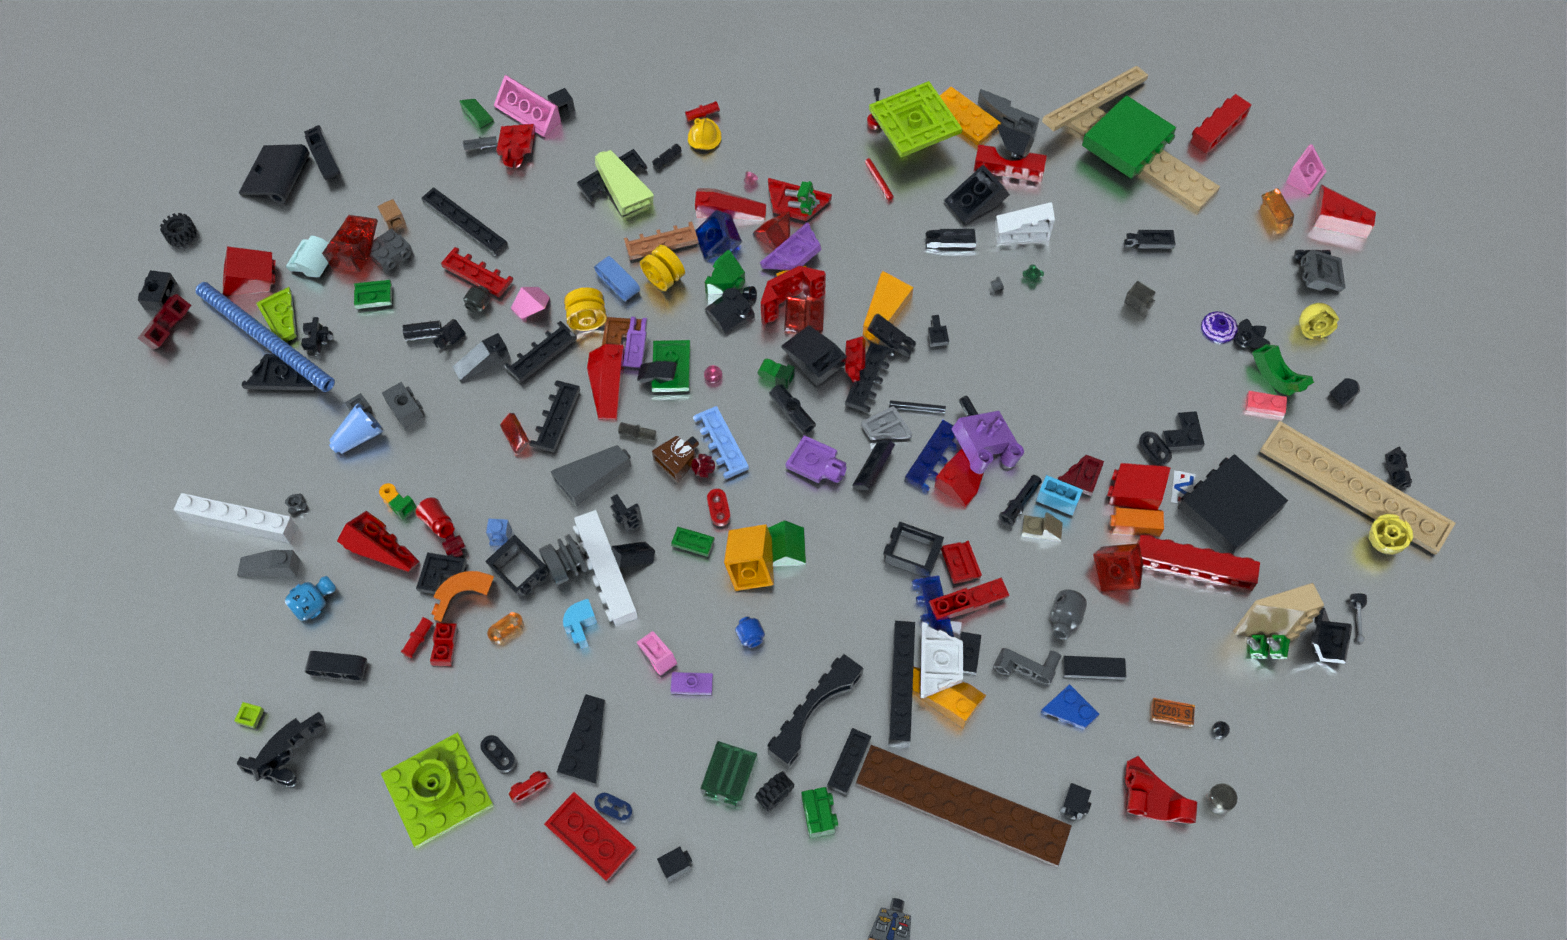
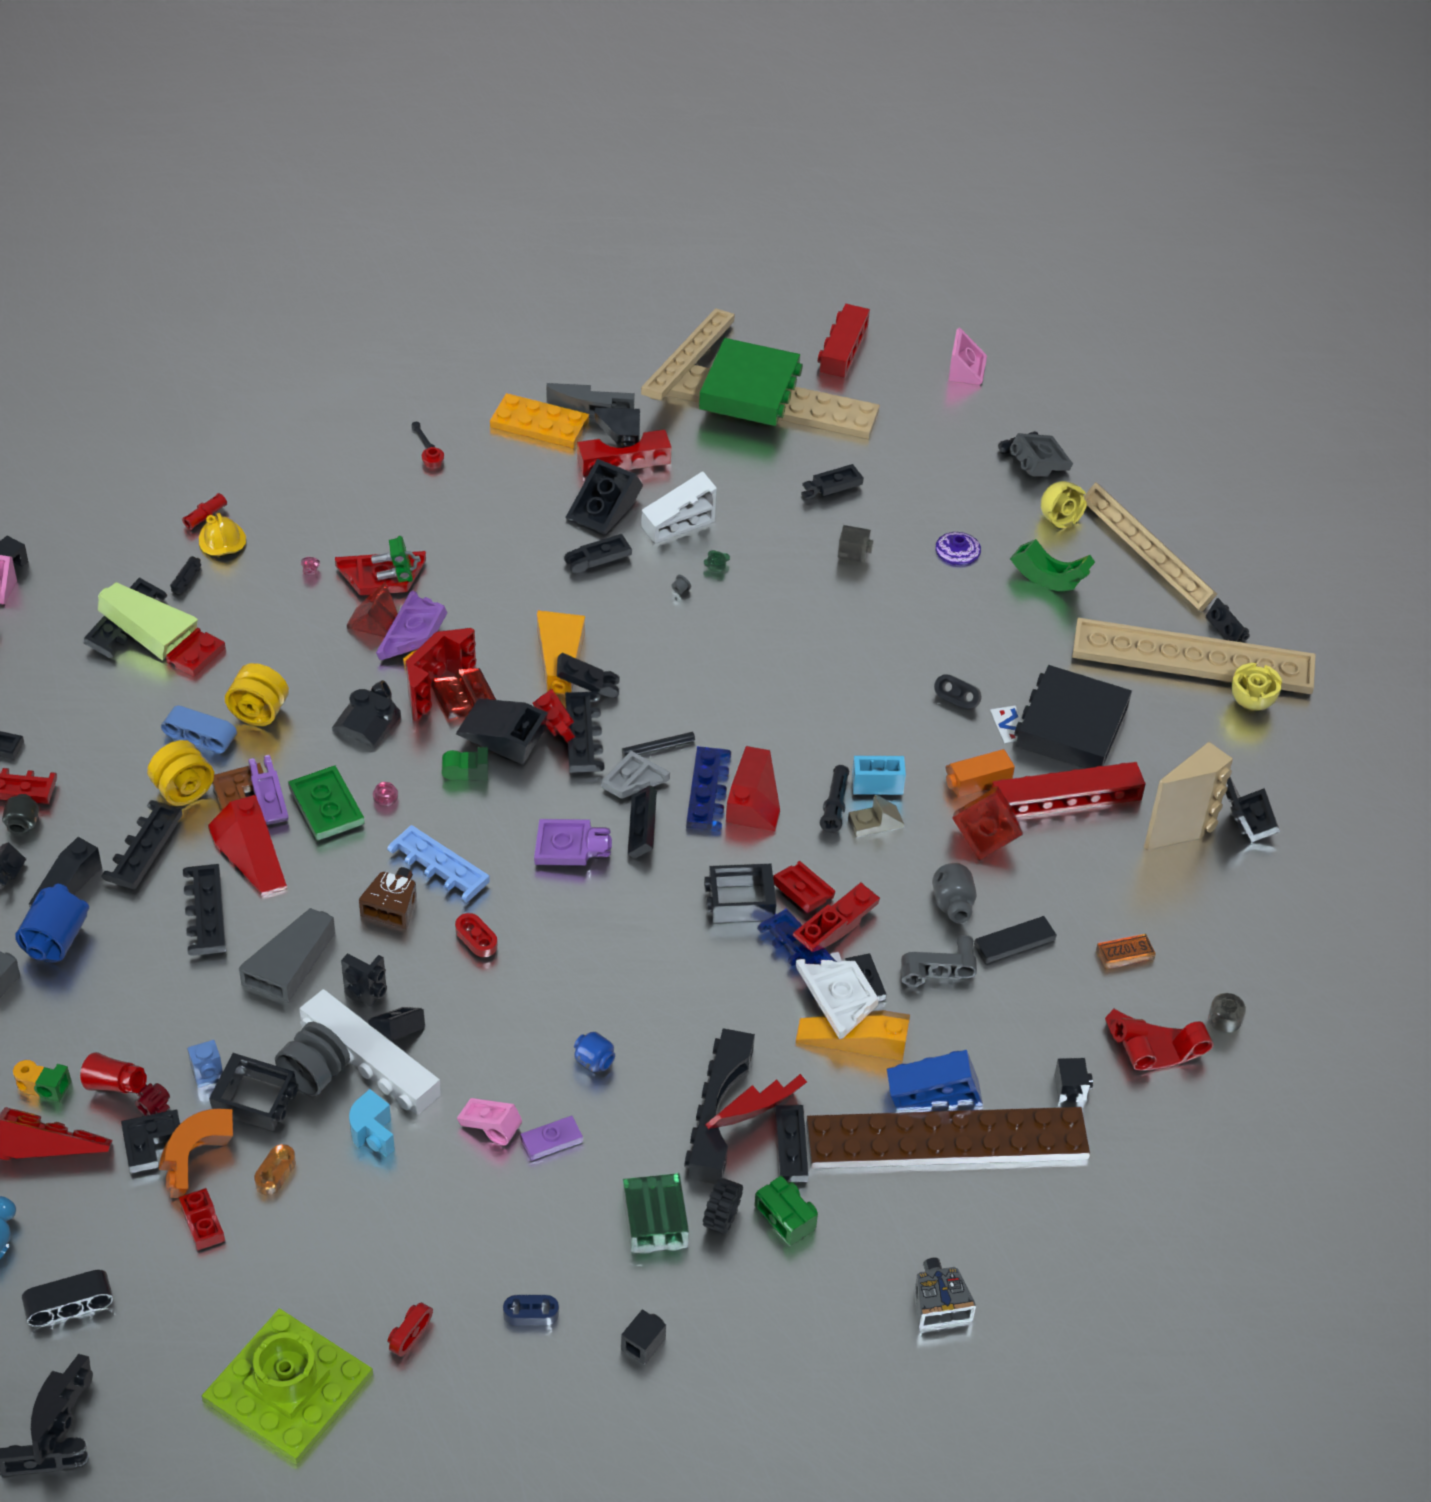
camera: 30 degrees left, 15 degrees down
red pin [401,617,434,658] -> none
black plate [480,735,516,773] -> none
clear red plate [500,413,530,454] -> none
bright pink slope [511,287,550,320] -> none
red plate [544,792,637,882] -> none
black wing [556,694,606,786] -> none
clear smoke axle [618,422,657,441] -> none
nougat hinge [624,221,698,260] -> none
black slope [637,361,677,384] -> none
green plate [671,527,715,557] -> none
dark red gear [691,454,715,478] -> none
red wedge [695,188,766,220] -> none
clear blue slope [695,210,742,260] -> none
green slope [704,250,745,294] -> none
light orange slope [724,524,774,591] -> none
green slope [768,520,806,566] -> none
black piece [769,384,816,435] -> none
red piece [865,158,894,200] -> none
lime piece [869,81,962,158] -> none
black arch [888,621,915,748] -> none
black plate [928,315,949,347] -> none
medium lavender piece [952,396,1024,474] -> none
blue wing [1041,684,1100,730] -> none
dark red wing [1057,455,1104,496] -> none
red slope [1107,463,1171,511] -> none
black plate [1162,411,1205,451] -> none
black hinge [1211,721,1230,739] -> none
black plate [1235,319,1270,349] -> none
coral plate [1246,391,1287,417] -> none
green piece [1247,635,1290,659] -> none
clear orange hinge [1261,188,1294,230] -> none
red wedge [1314,184,1376,239] -> none
black plate [1329,378,1360,406] -> none
hinge [1350,593,1367,643] -> none
none -> blue cylinder [15,884,89,963]
none -> red plate [166,627,226,677]
none -> red slope [705,1074,807,1129]
none -> blue wedge [887,1050,983,1111]
none -> tan plate [1084,482,1217,612]

